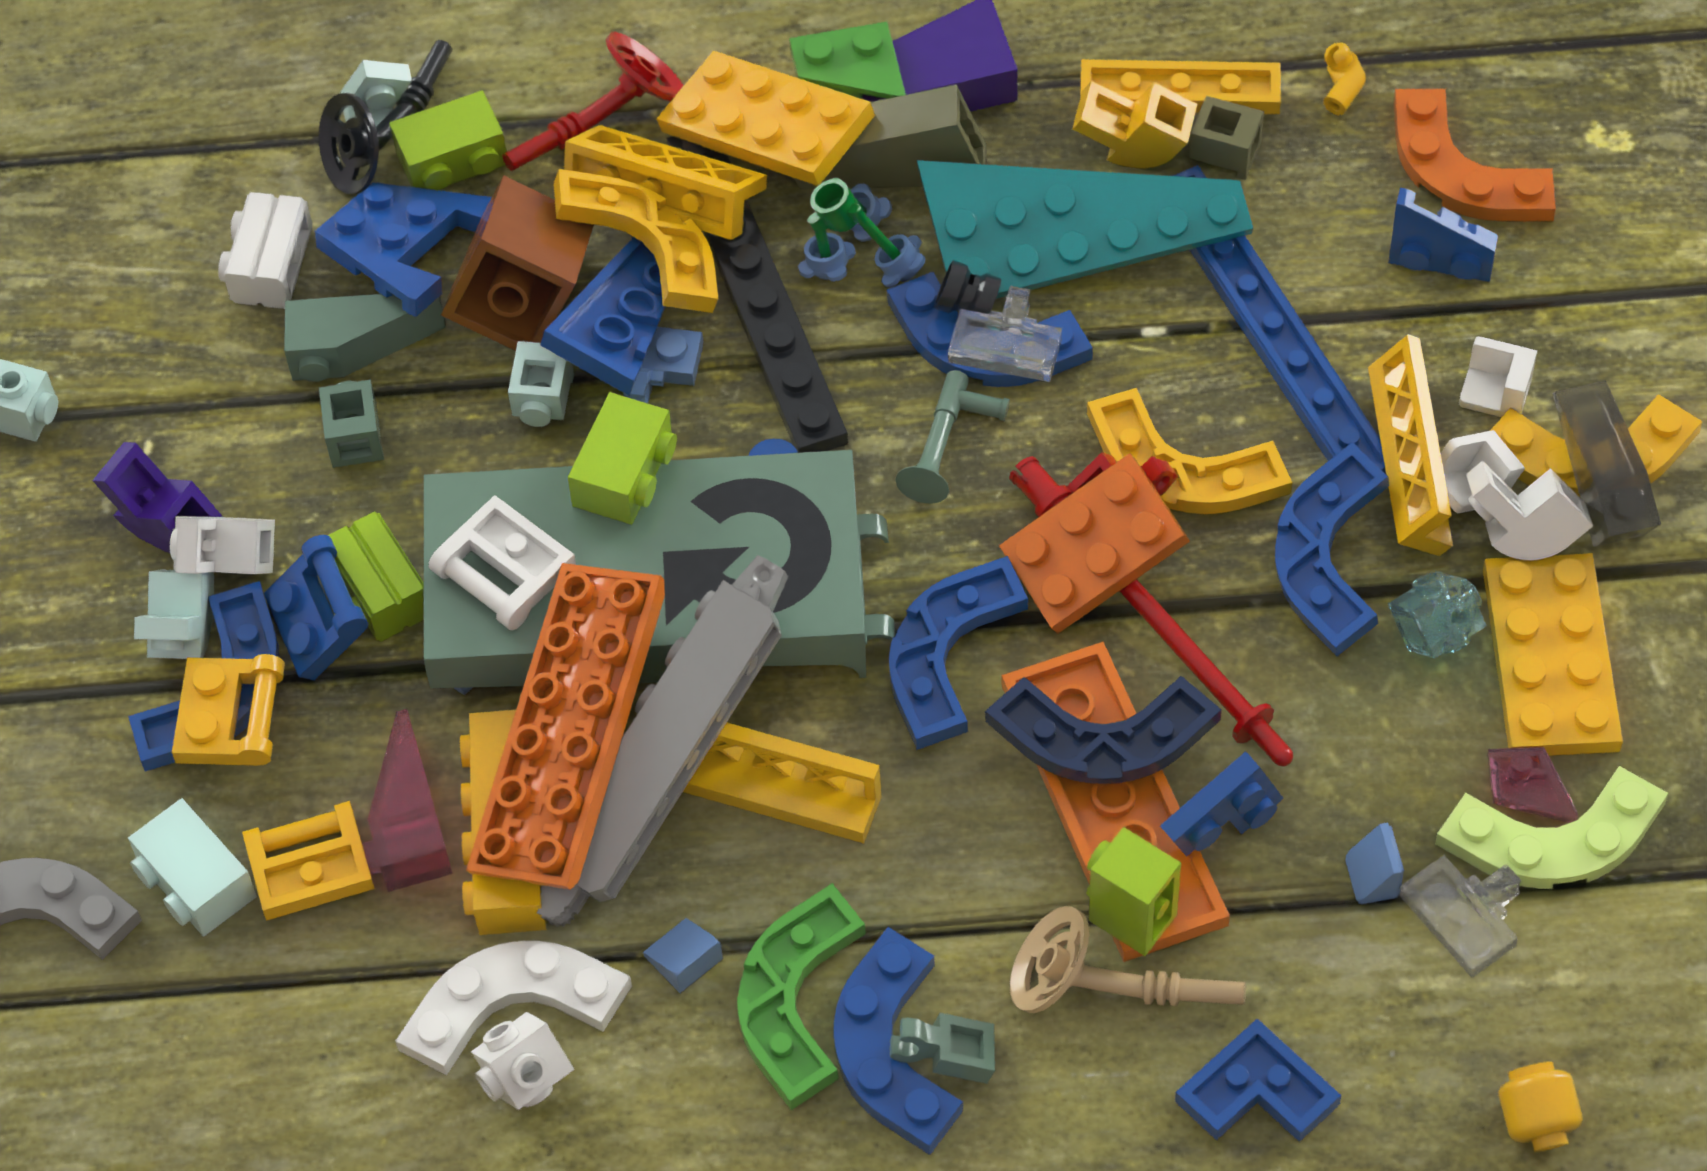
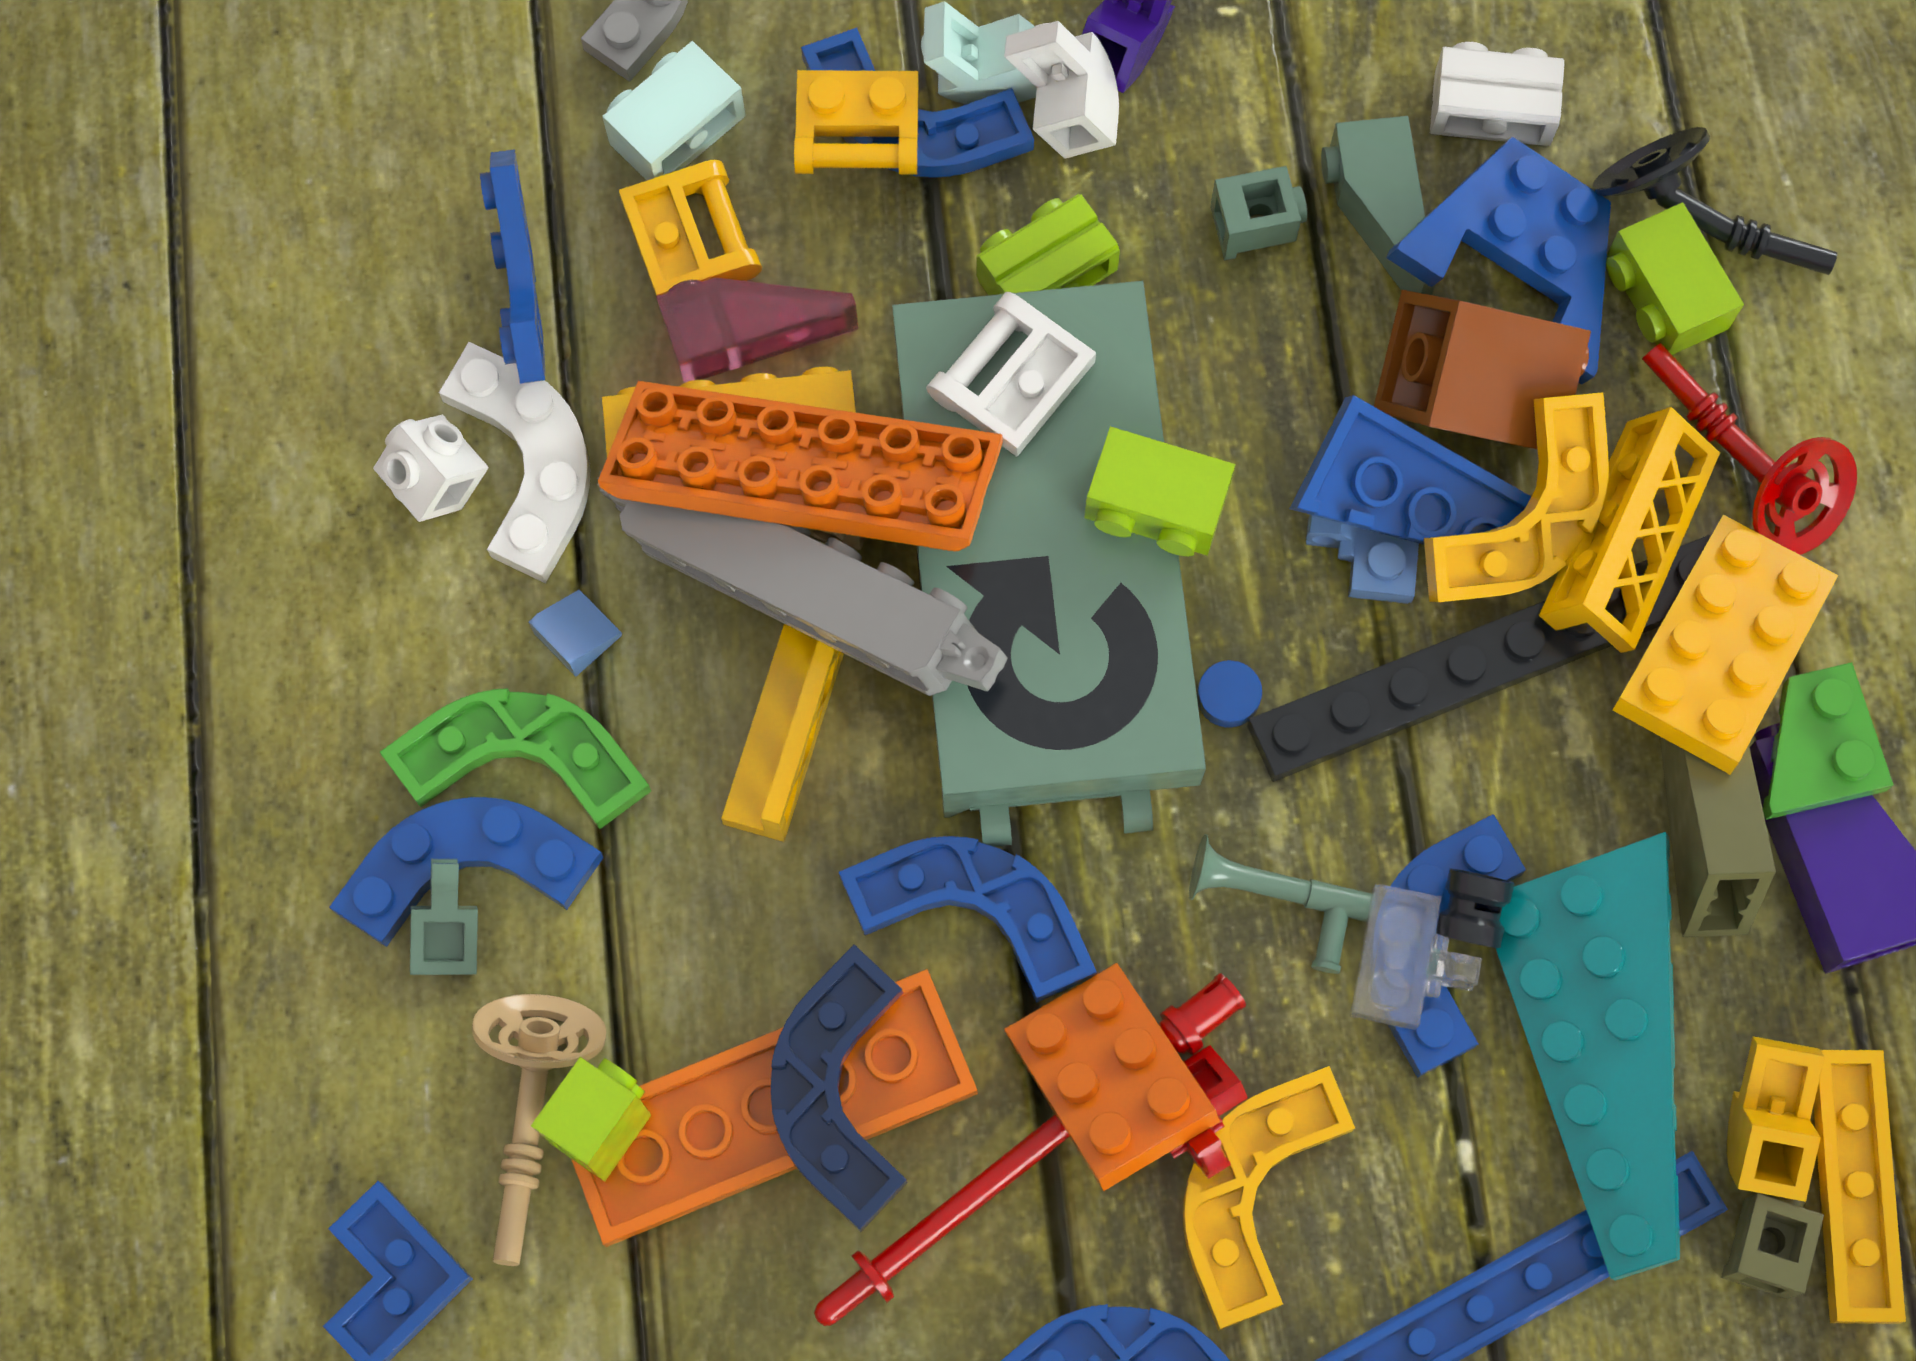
camera: 85 degrees right, 15 degrees up
blue plate [264,535,368,680] -> none
light aqua bracket [340,60,412,126] -> none
light aqua brick [508,341,574,427] -> none
plant [798,178,926,288] -> none
blue plate [1160,751,1284,856] -> none
none -> blue plate [480,149,545,384]

